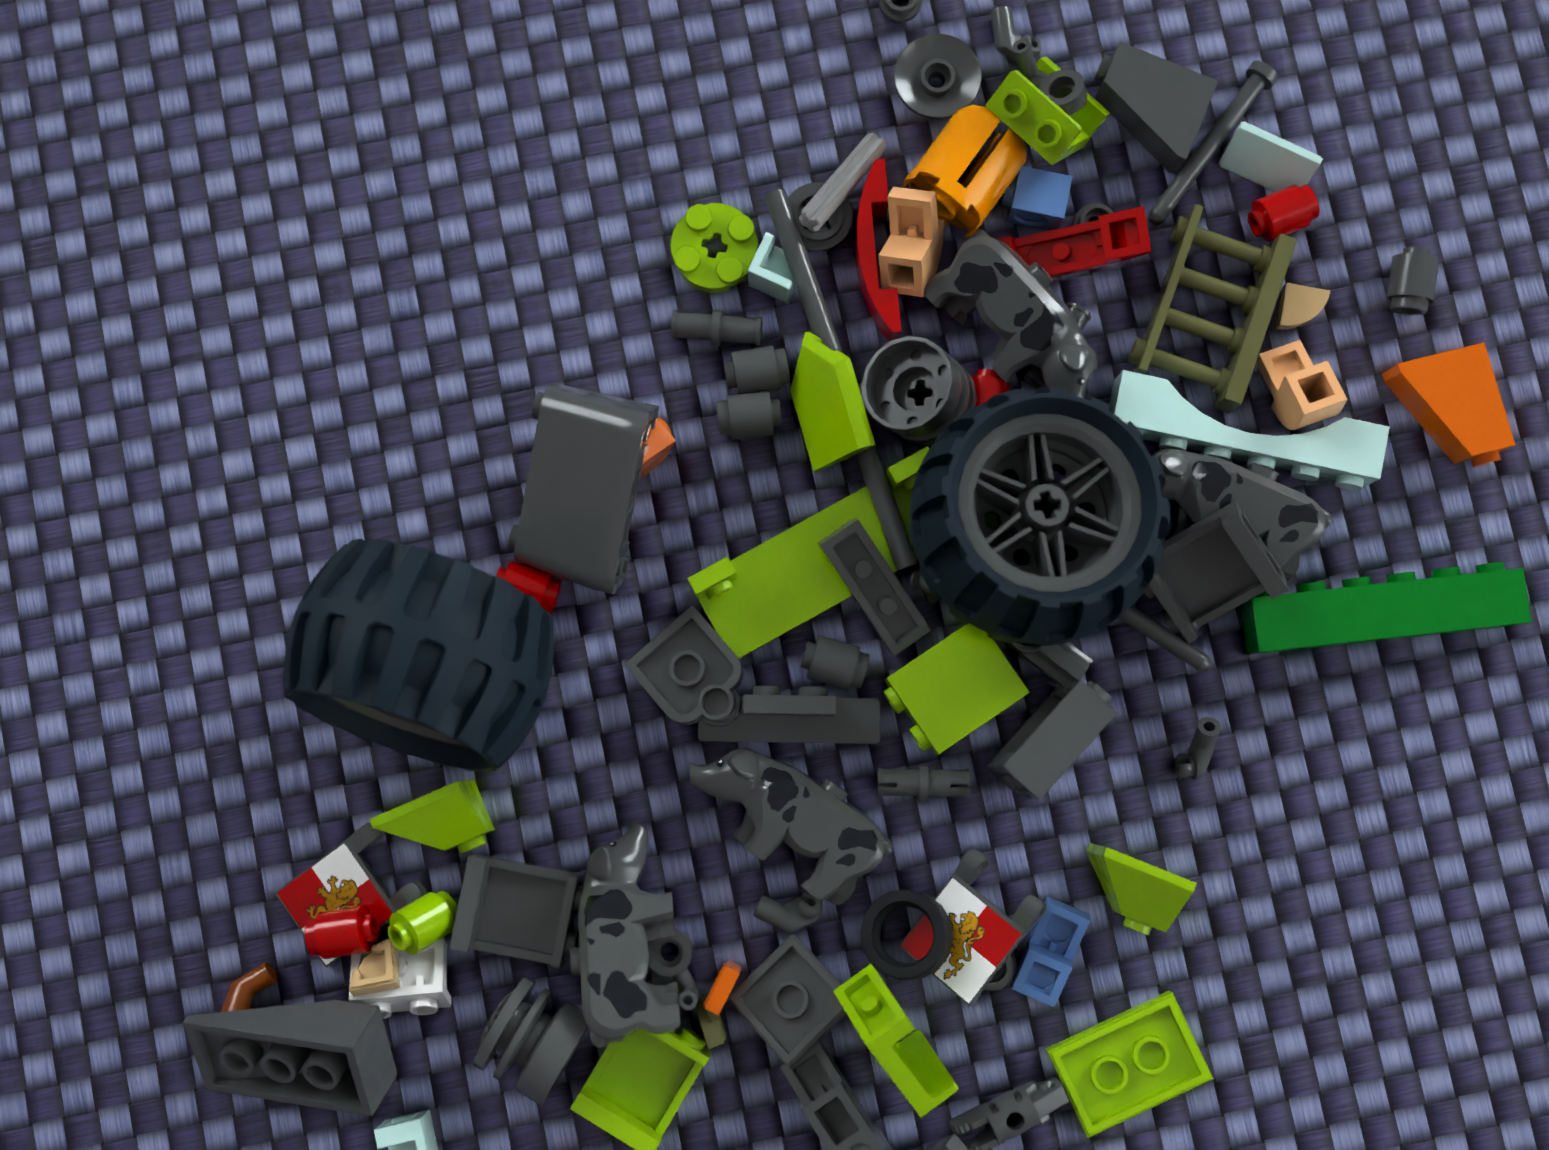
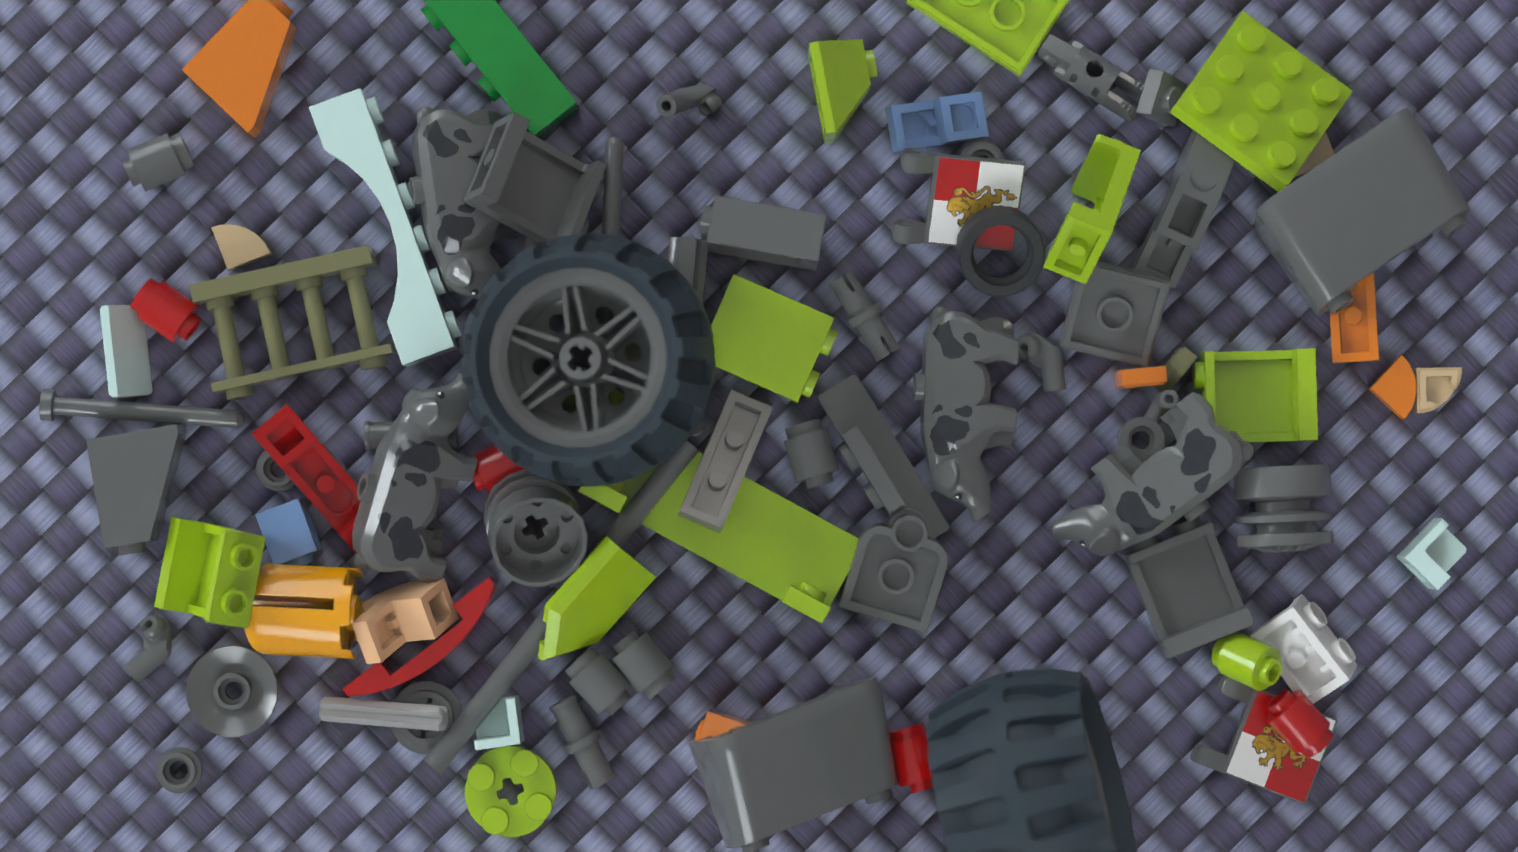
camera: 120 degrees left, 5 degrees up
dark grey slope [183,1000,398,1117] -> none
dark orange arm [221,962,278,1012] -> none
tan tile [349,939,400,997] -> none
lime slope [369,780,495,854] -> none
dark grey plate [1012,39,1087,115] -> none
light nougat brick [1256,340,1348,430] -> none

